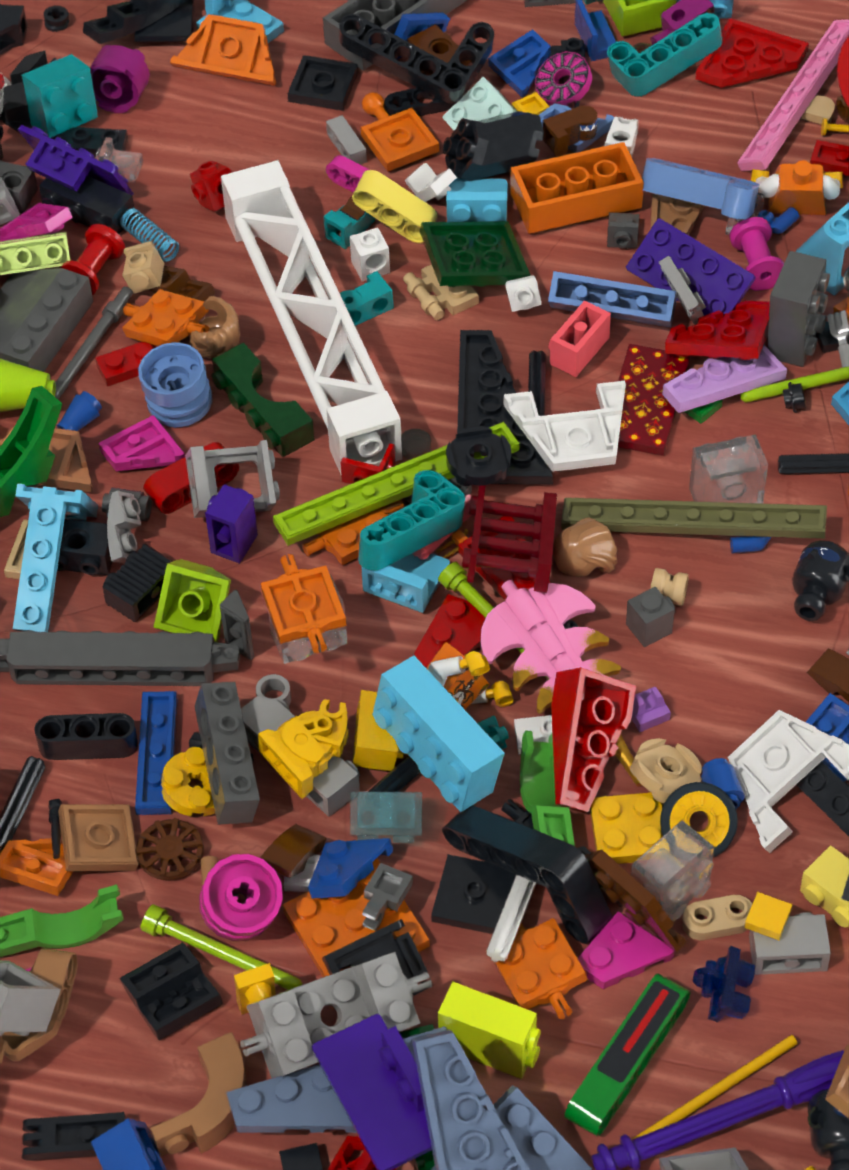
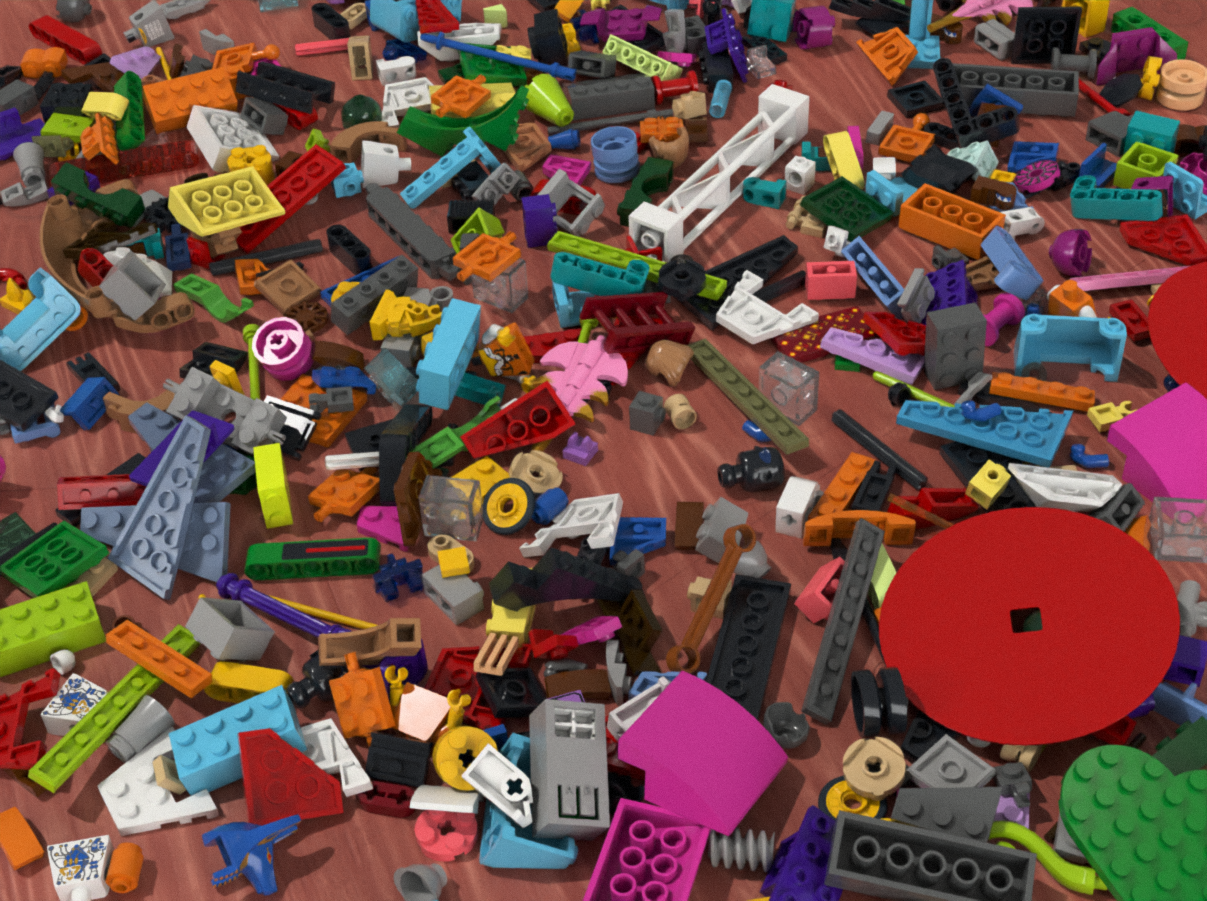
camera: 55 degrees right, 10 degrees down
none -> magenta cylinder [1049,229,1092,277]

